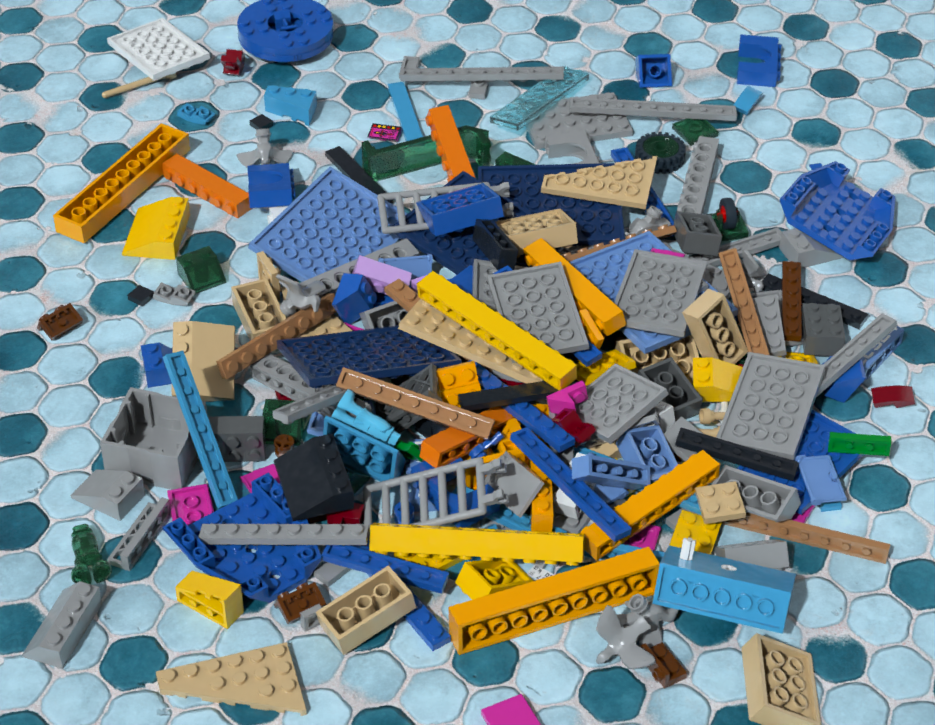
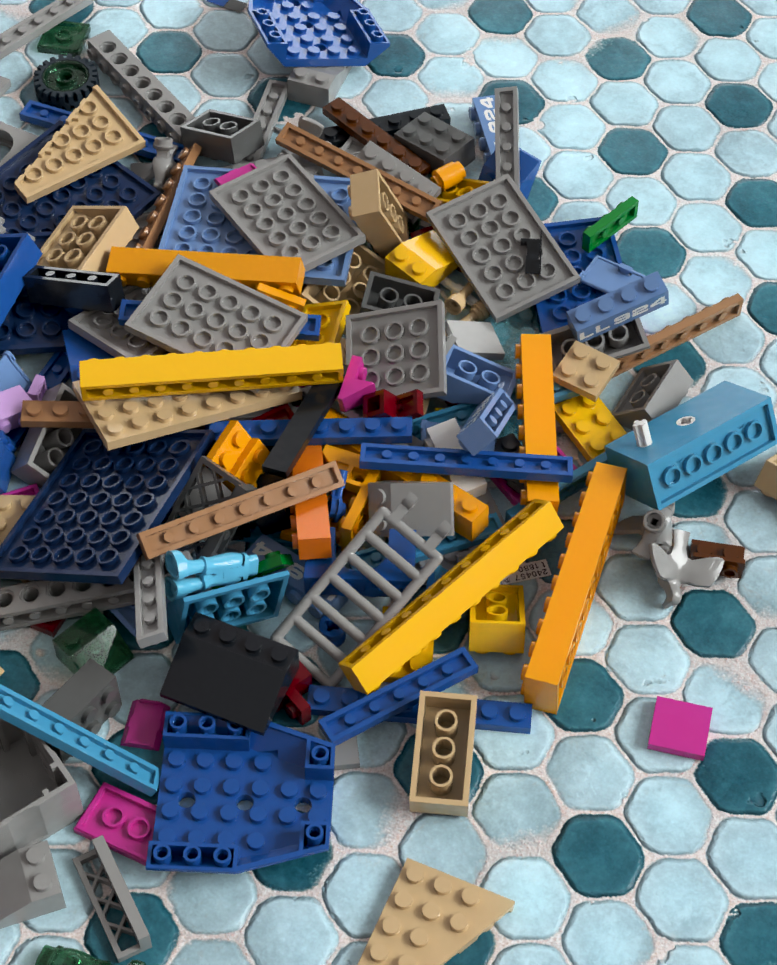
camera: 50 degrees left, 10 degrees up
yellow wedge [175,571,244,629] -> none
light grey plate [199,524,370,545] -> none
reddish brown wheel [274,434,294,457] -> none
reddish brown bracket [274,582,327,625] -> none
light grey tile [300,604,322,632] -> none
black plate [675,427,799,481] -> none
plate [706,198,749,241] -> none
dark red slope [871,385,915,408] -> none
none -> light orange brick [431,161,466,192]
none -> black piece [521,230,542,274]
none -> medium blue brick [566,271,669,343]

